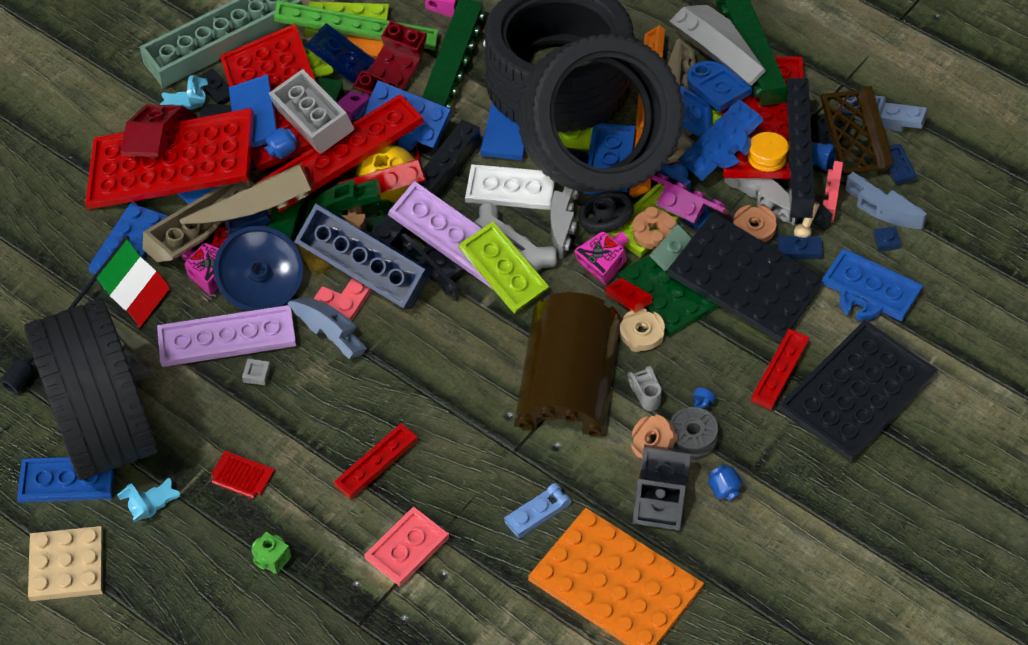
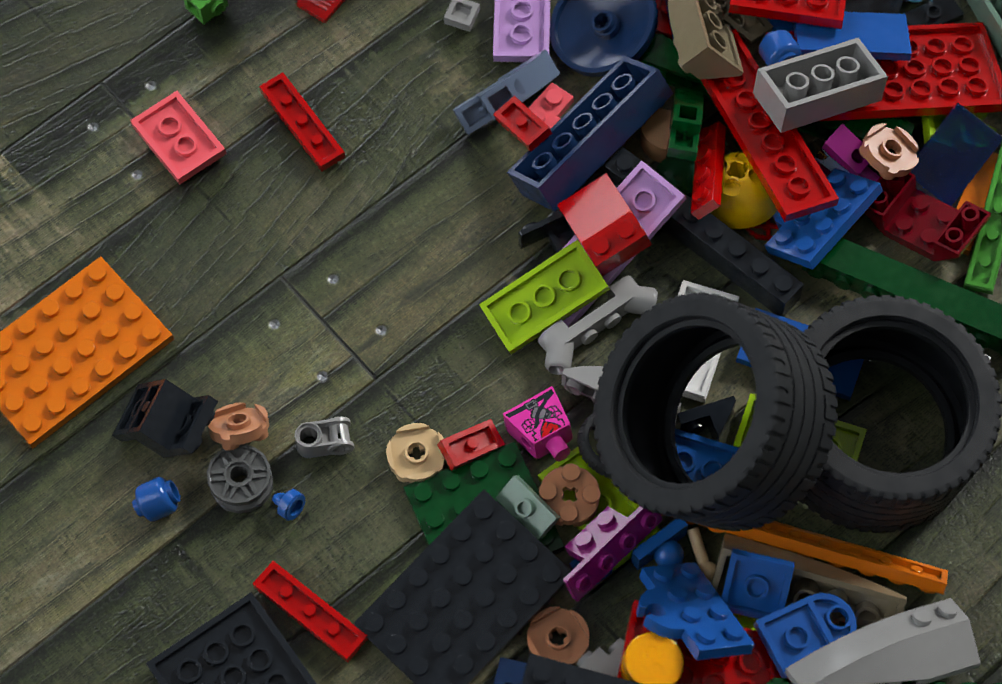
camera: 100 degrees right, 10 degrees up
medium blue plate [504,483,572,539] -> none
dark brown cylinder [514,292,621,437] -> none
none -> red plate [493,96,552,152]
none -> red slope [557,173,652,276]
none -> nougat plate [859,123,919,180]

